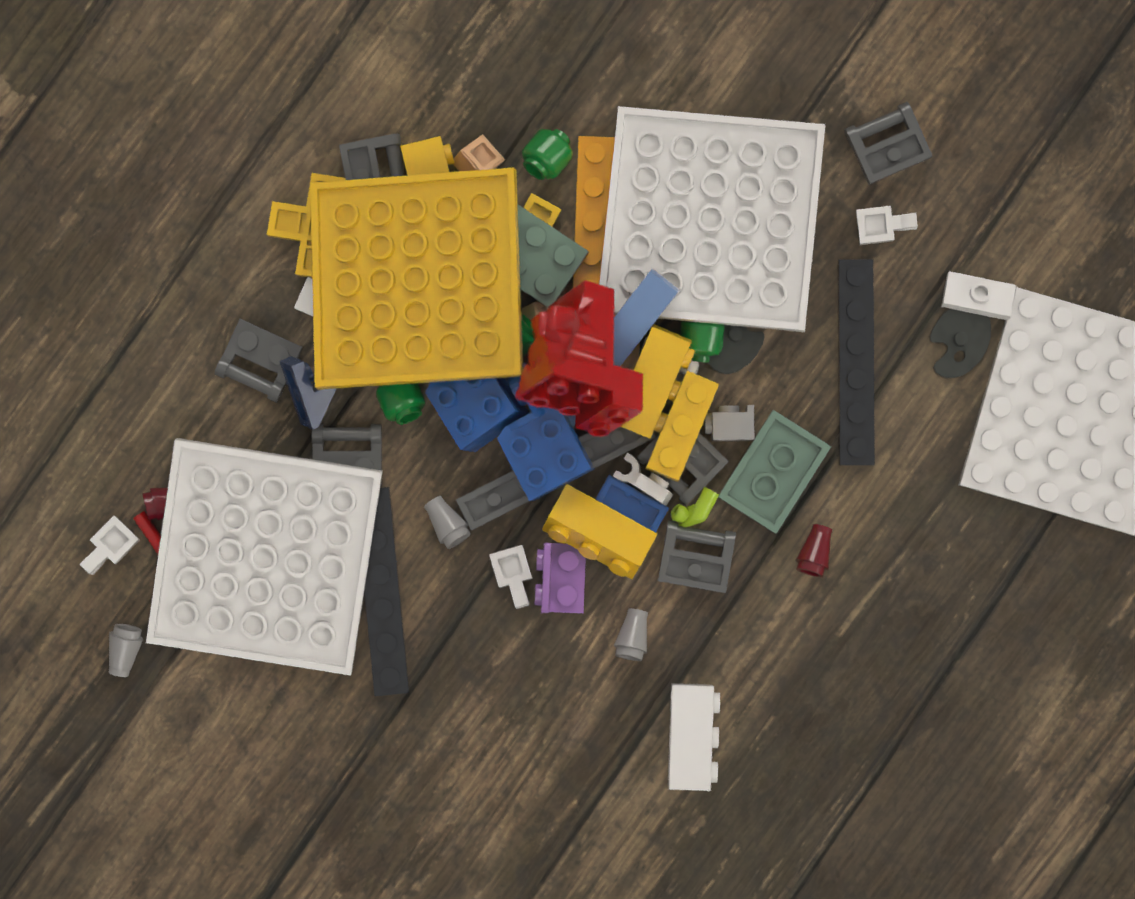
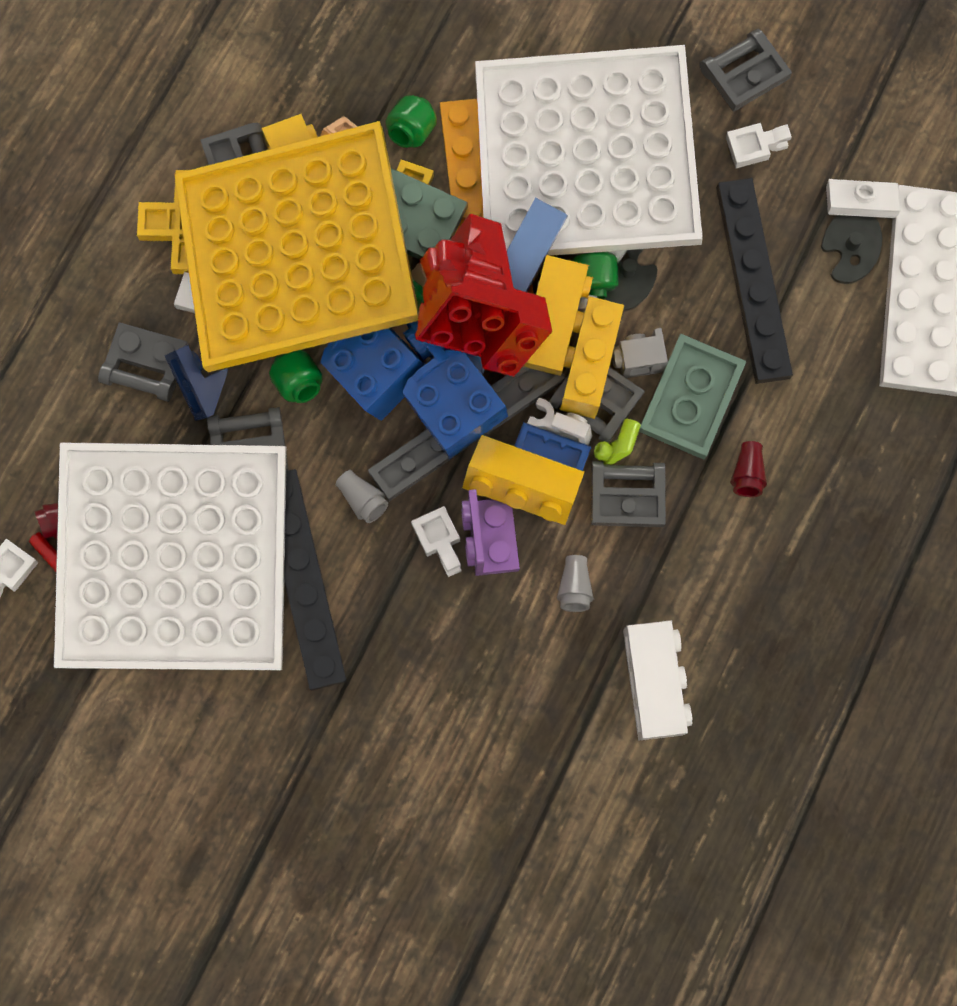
camera: 20 degrees left, 10 degrees down
light grey cone [109,624,143,677] -> none

